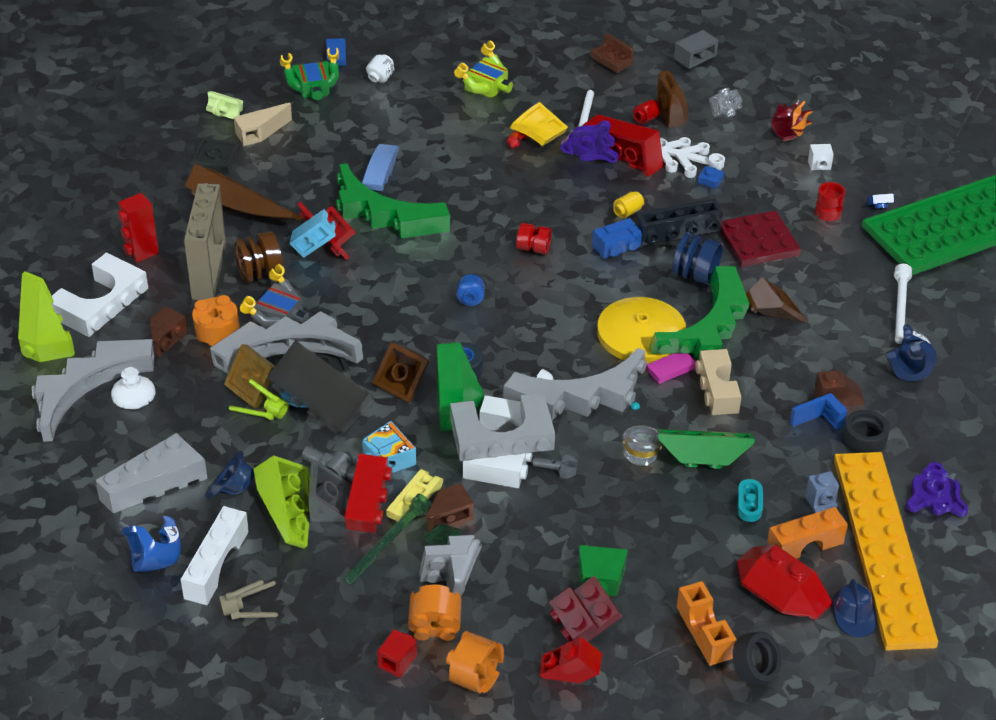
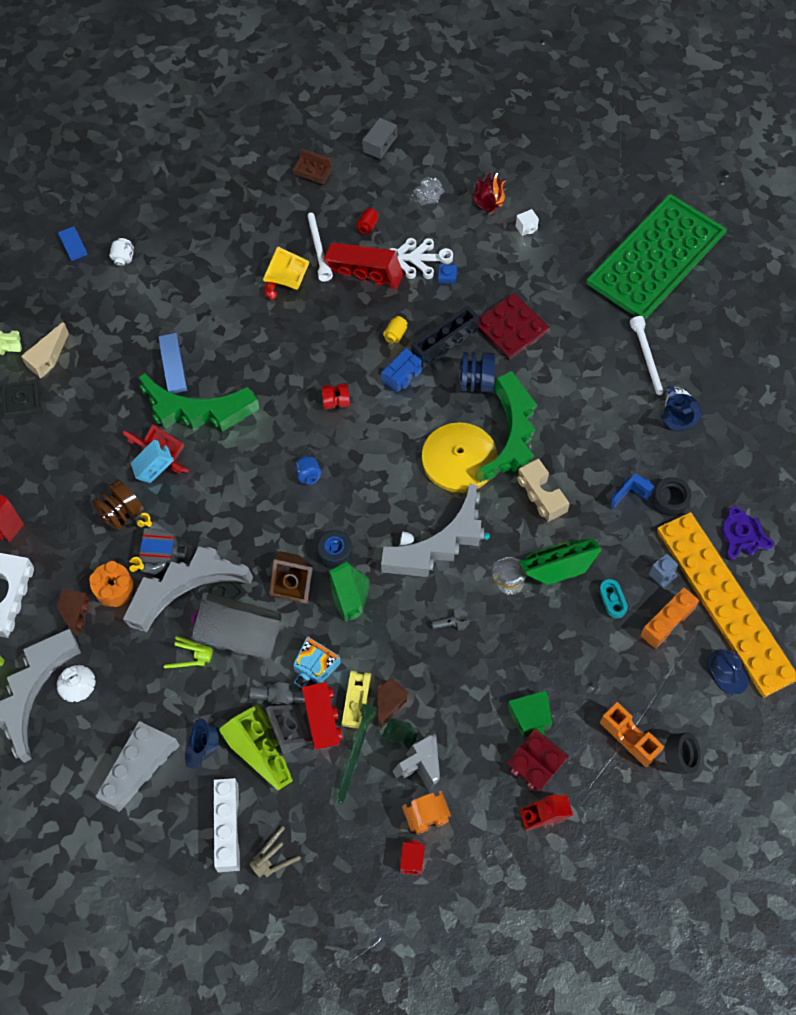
camera: 20 degrees left, 20 degrees up
blue piece [121,516,181,572] -> none
dark tan window [184,183,226,300] -> none
reddish brown wedge [185,164,302,221] -> none
pearl gold tile [224,344,277,408] -> none
green torso [280,48,339,100] -> none
orange brick [446,631,504,694] -> none
light grey arch [450,393,555,461] -> none
torso [454,41,513,97] -> none
white arch [463,396,533,488] -> none
dark purple tile [560,121,618,163] -> none
dark pink tile [646,353,696,384] -> none
reddish brown slope [656,70,688,128] -> none
red wedge [736,544,833,620] -> none
reddish brown slope [746,277,807,322] -> none
copper slope [814,371,865,406] -> none
red wheel [815,182,846,221] -> none
plate [867,194,894,209] -> none

